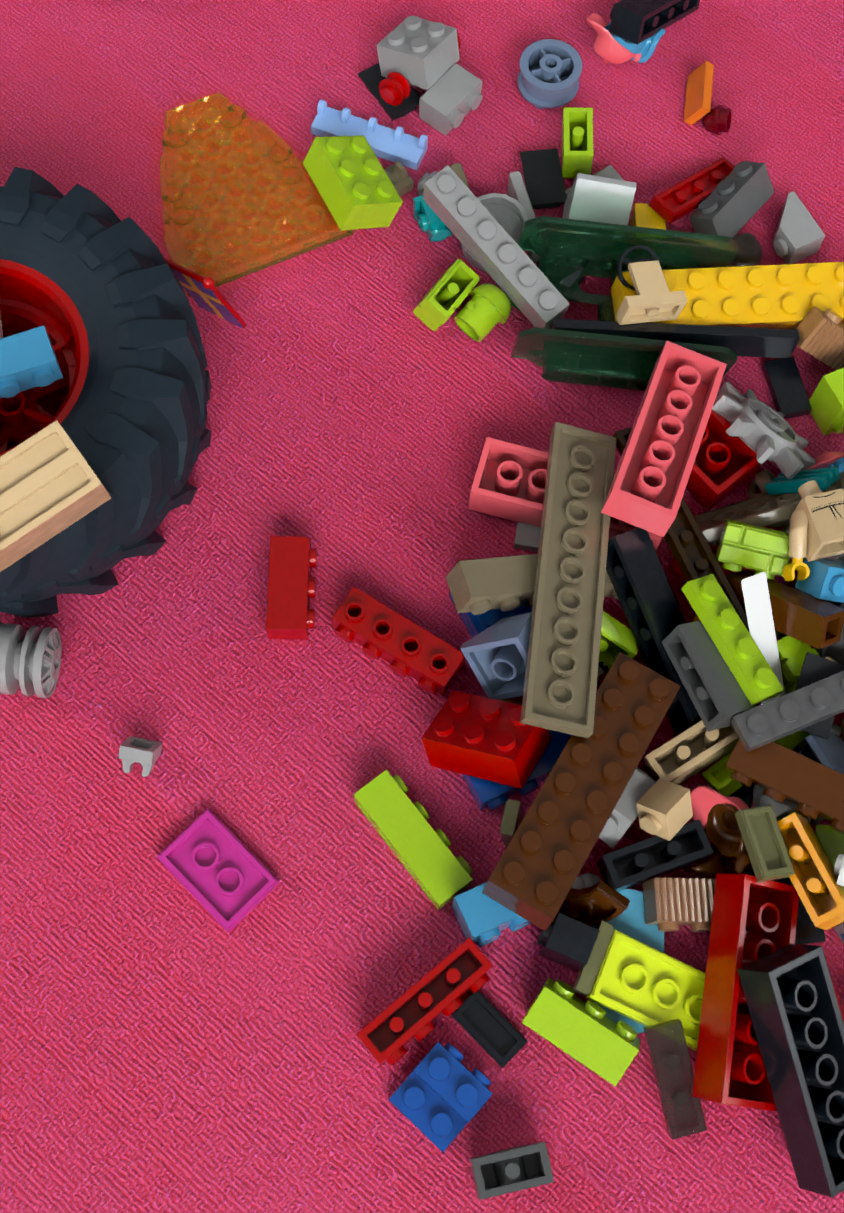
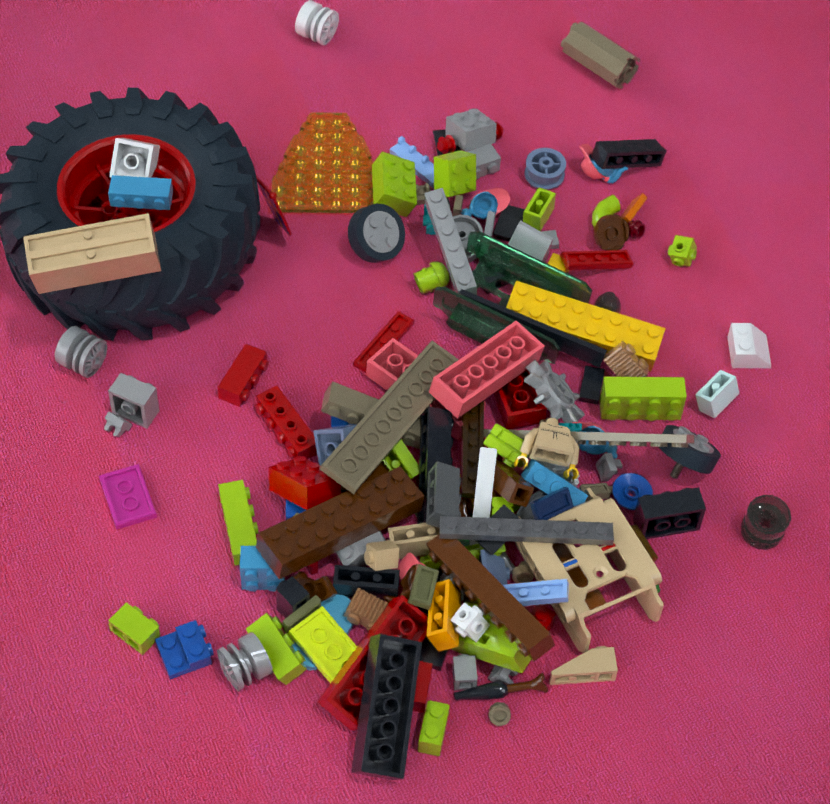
camera: 25 degrees right, 15 degrees down
red brick [356,938,493,1066] -> none
lime brick [413,259,480,331] -> none
black tile [451,991,528,1068] -> none
dark grey brick [469,1141,554,1200] -> none
tan piece [616,245,688,325] -> none
clear smoke tile [643,1018,707,1140] -> none
lime plate [681,574,784,706] -> none
dark grey brick [689,161,775,248] -> none
light grey slope [772,191,826,264] -> none
none -> light grey brick [108,373,160,429]
none -> lime brick [108,602,161,655]
none -> light grey wheel [217,632,273,691]
none -> wheel [348,204,405,263]
none -> red tile [353,311,414,373]
none -> lime brick [434,151,476,197]
none -> dark azure hair [461,188,510,220]
none -> lime cylinder [592,195,621,228]
none -> reddish brown tile [594,214,629,250]
none -> lime brick [668,235,697,267]

